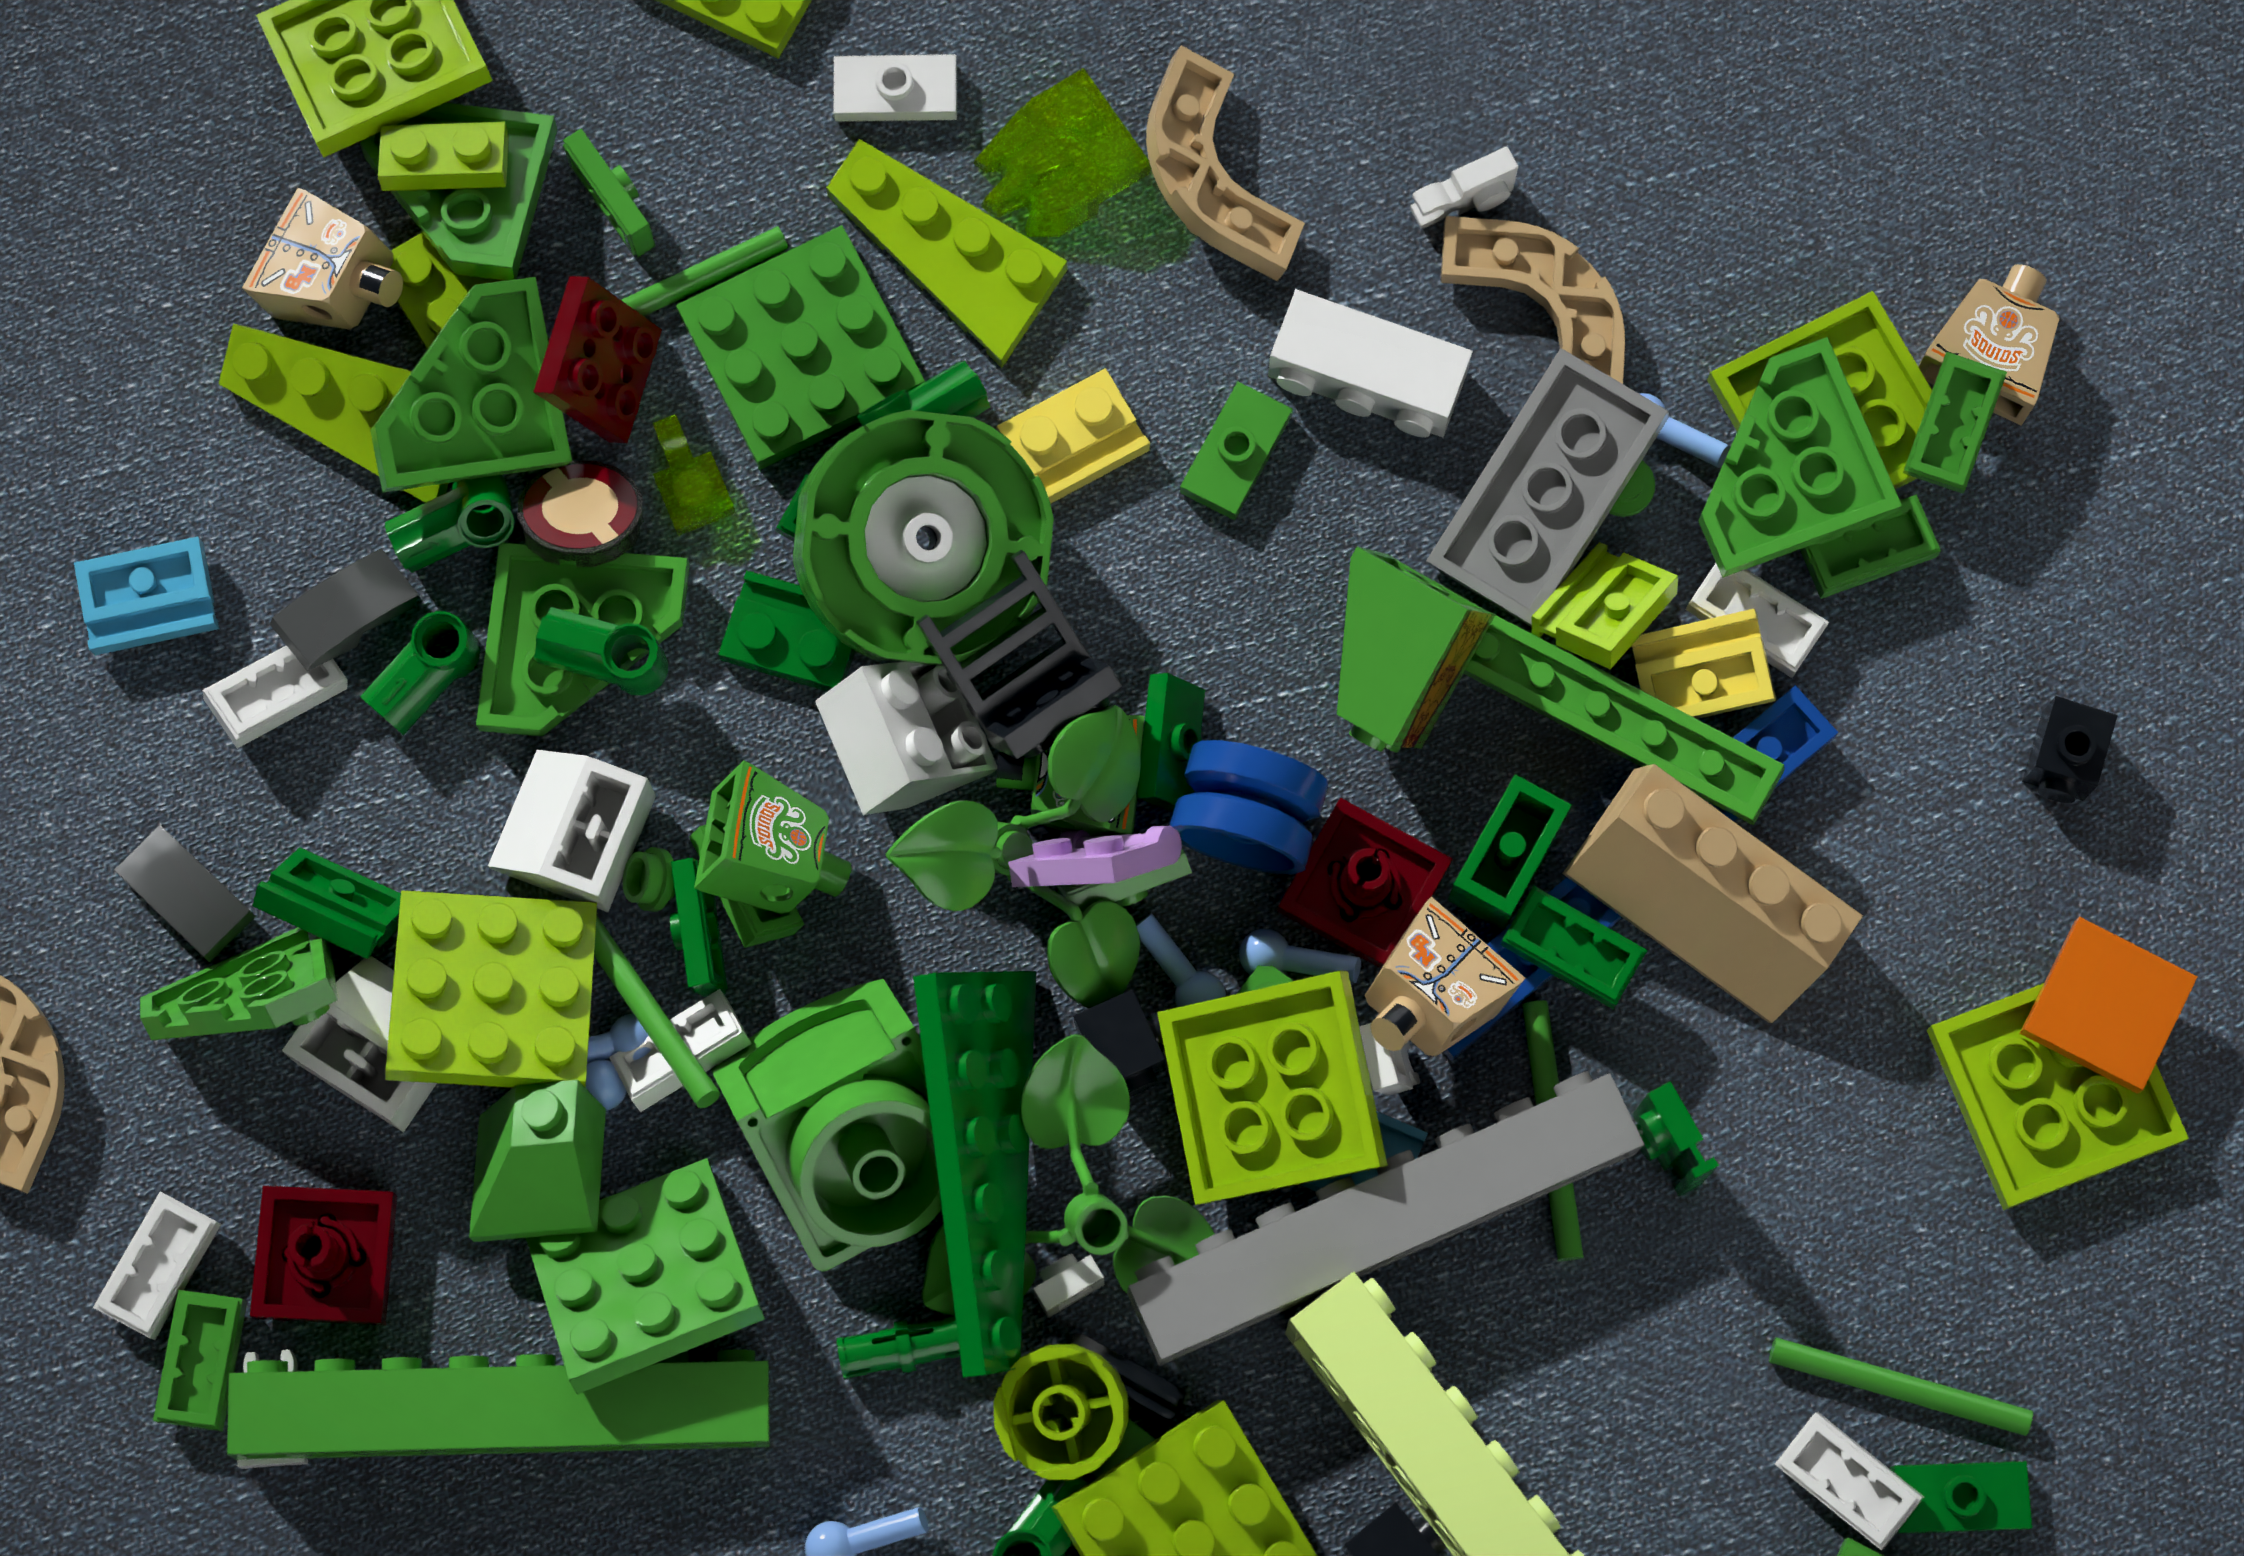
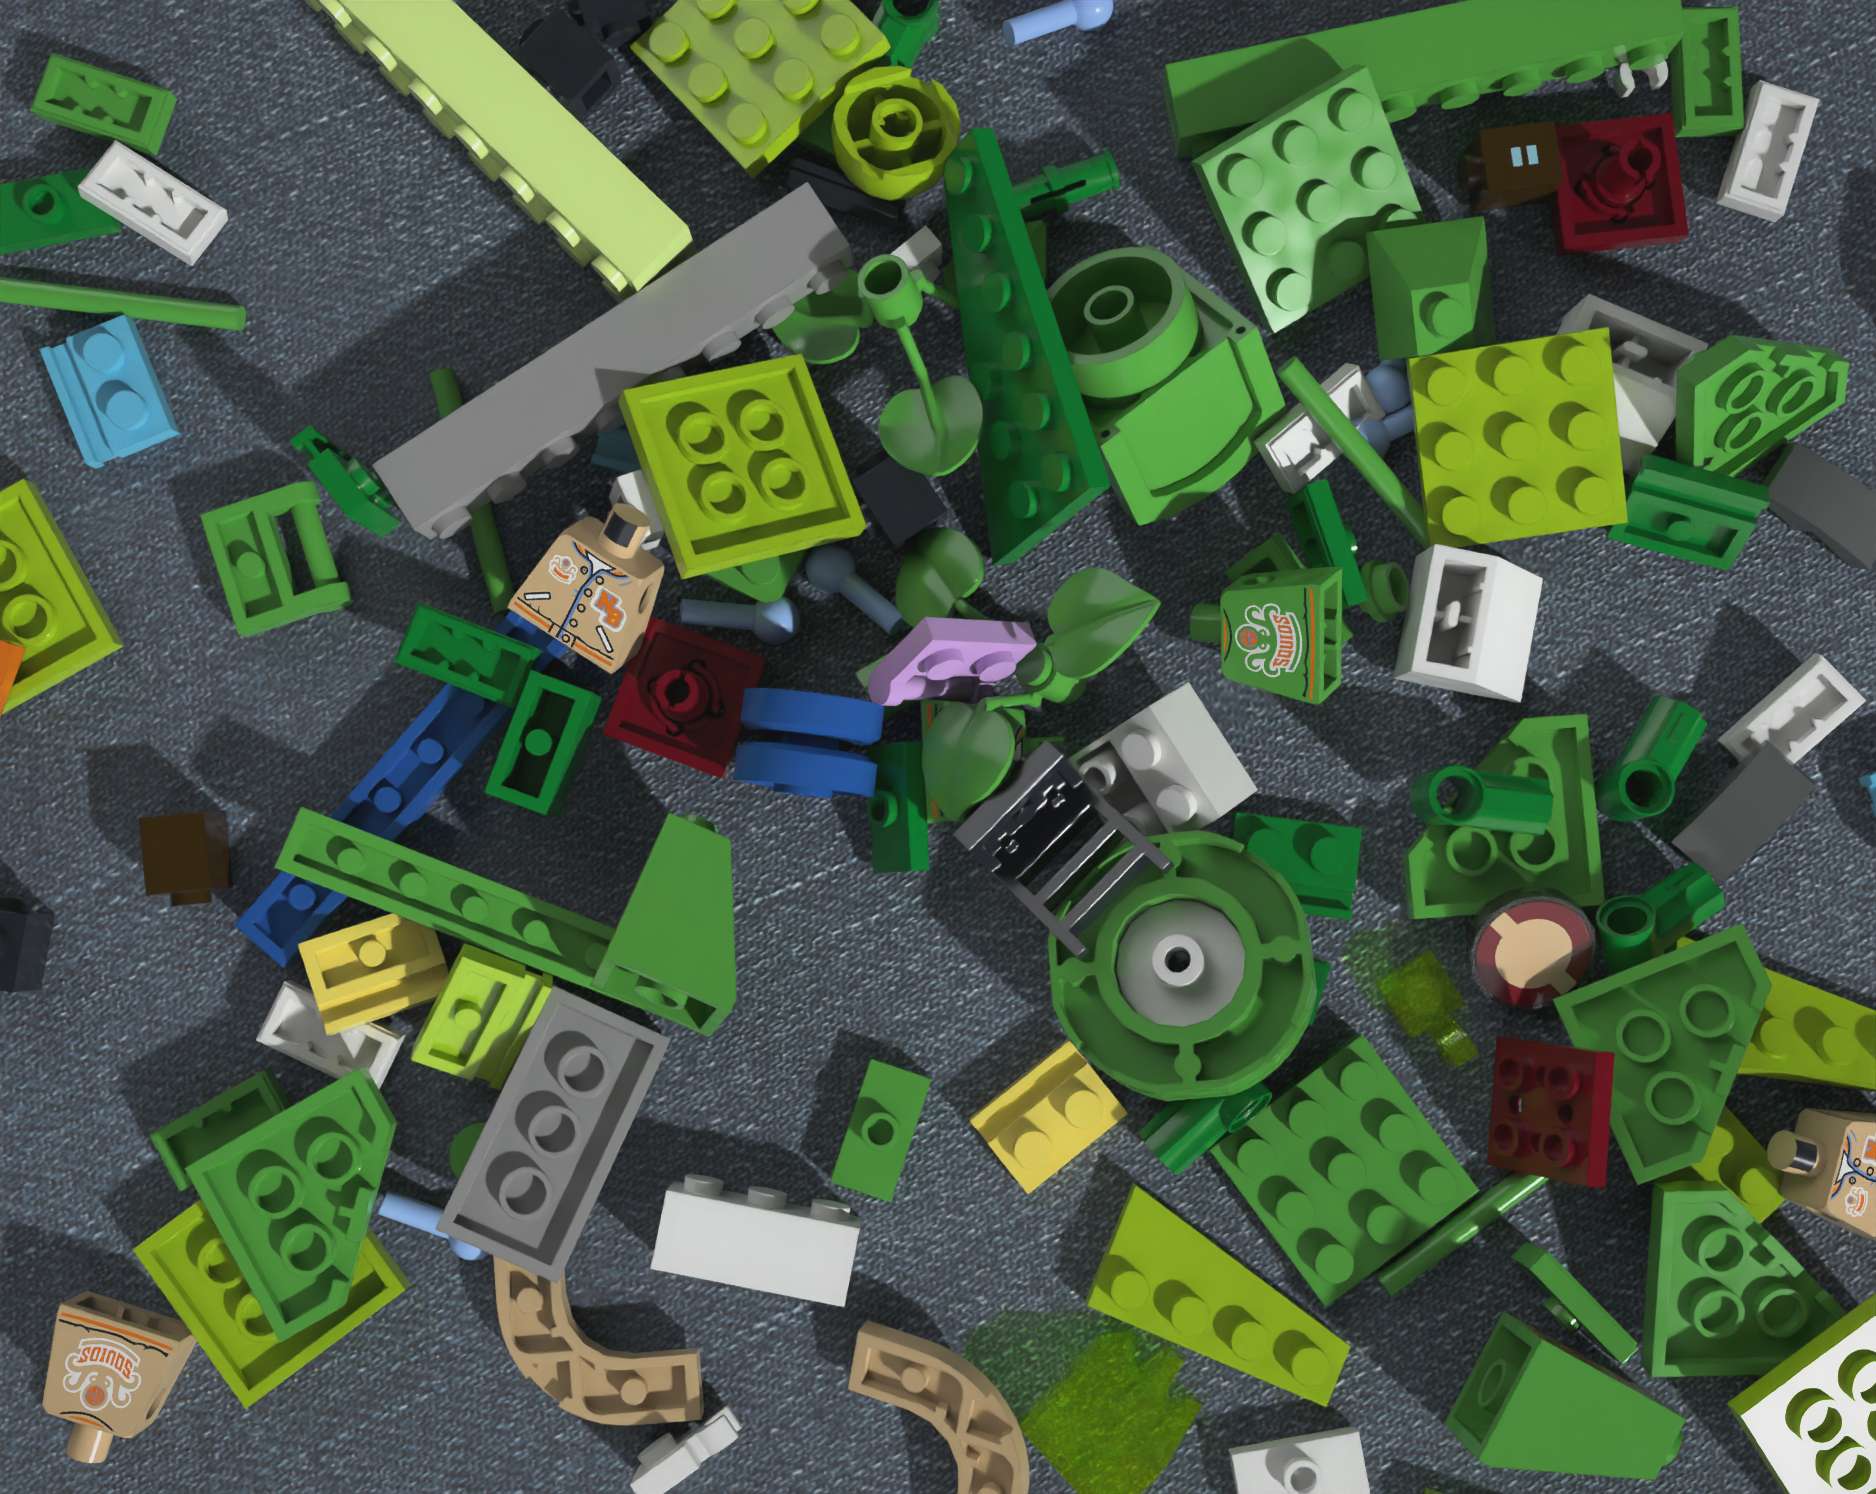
camera: 165 degrees right, 10 degrees up
lime plate [378,122,509,191] -> none
tan slope [1562,764,1863,1023] -> none
bright green plate [1903,352,2007,494] -> none
none -> medium azure plate [39,314,180,469]
none -> dark brown brick [139,811,233,907]
none -> bright green plate [200,481,354,637]
none -> bright green slope [1444,1311,1686,1480]
none -> dark brown brick [1457,121,1564,212]

